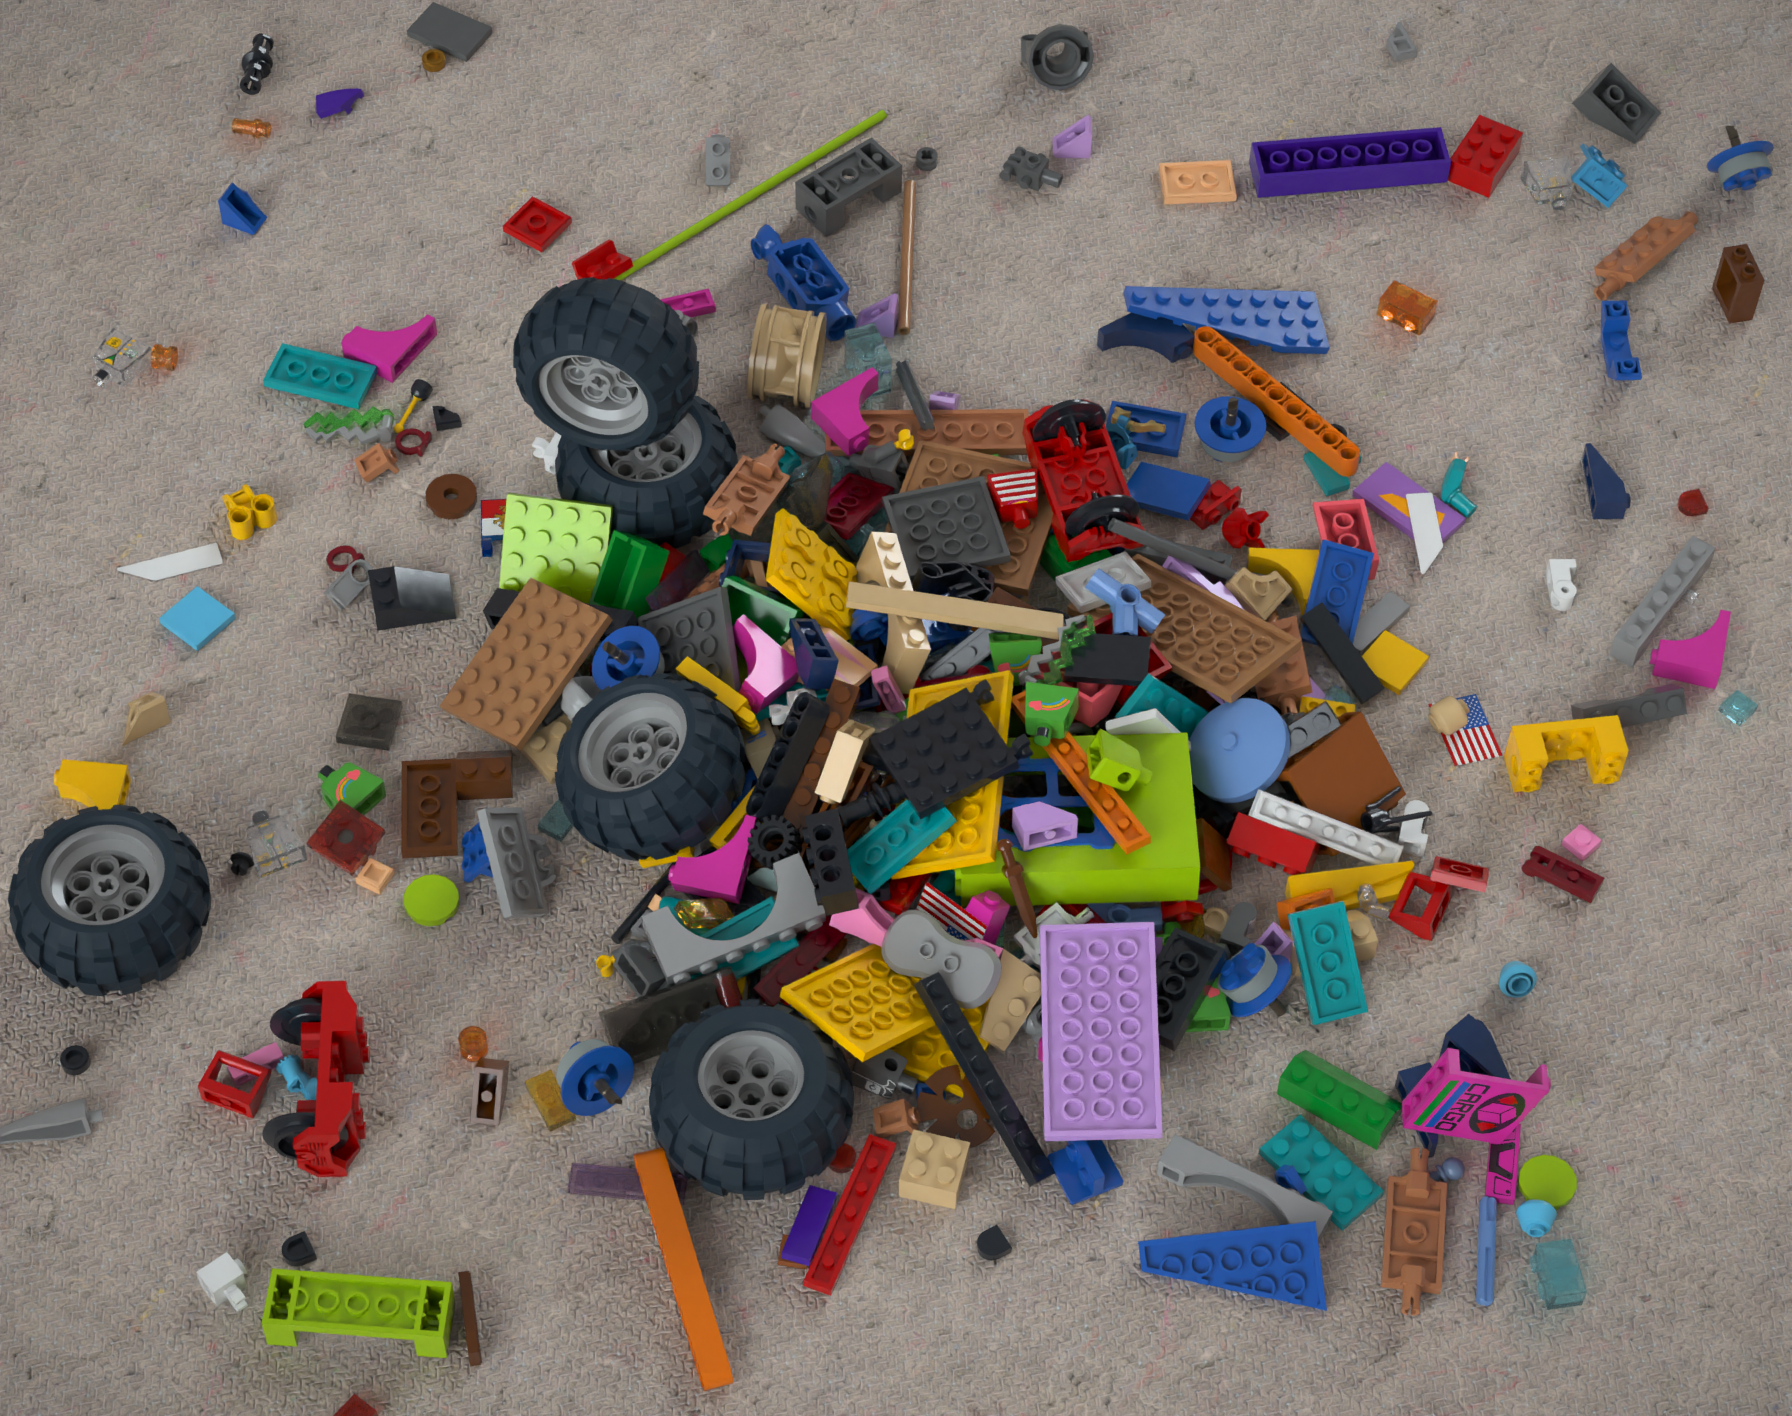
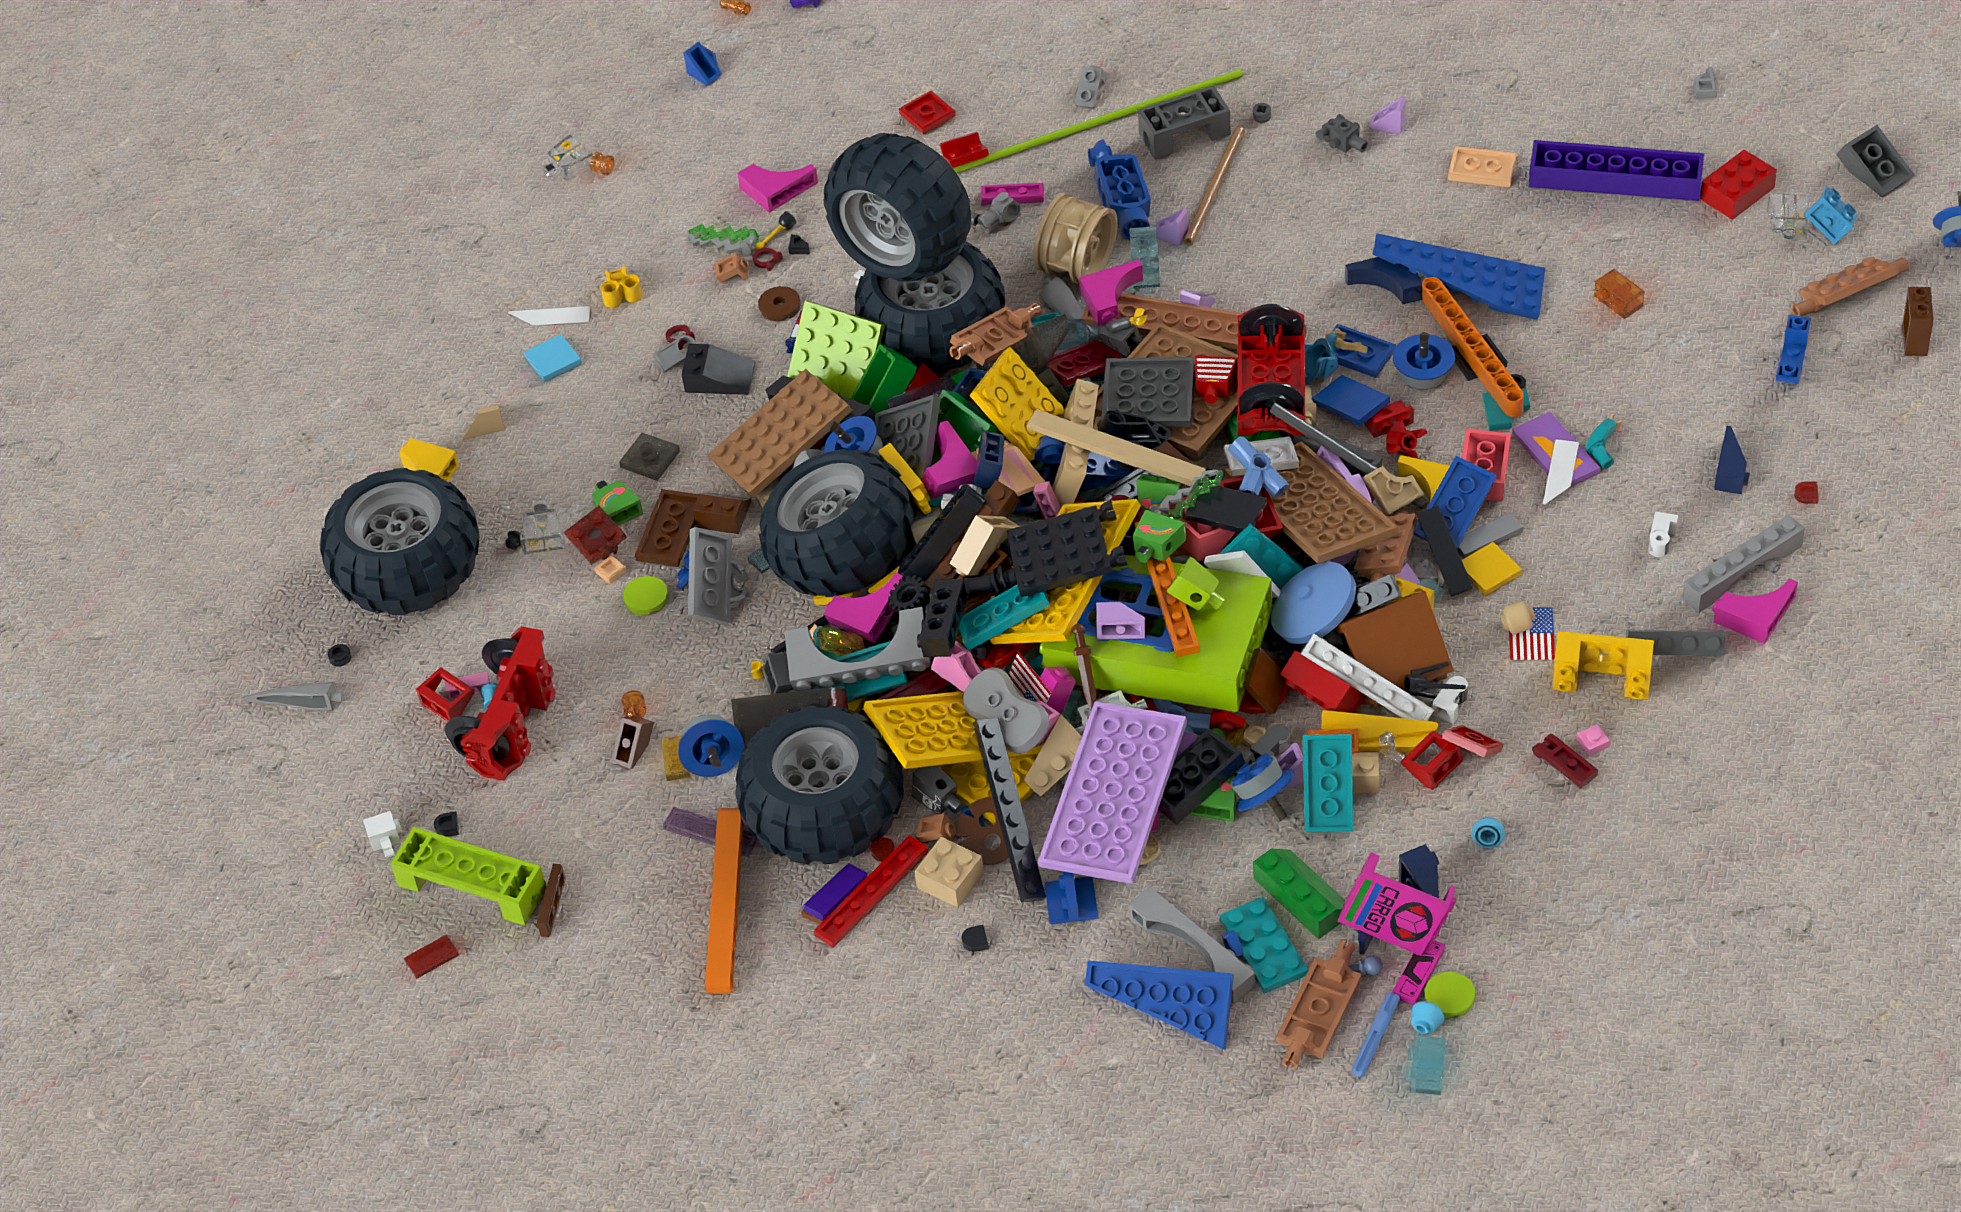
camera: 25 degrees right, 5 degrees down
teal plate [263,343,377,409] -> none
dark grey axle [896,360,935,431] -> none
dark grey piece [1021,24,1094,90] -> none
clear light blue plate [1718,690,1758,726] -> none

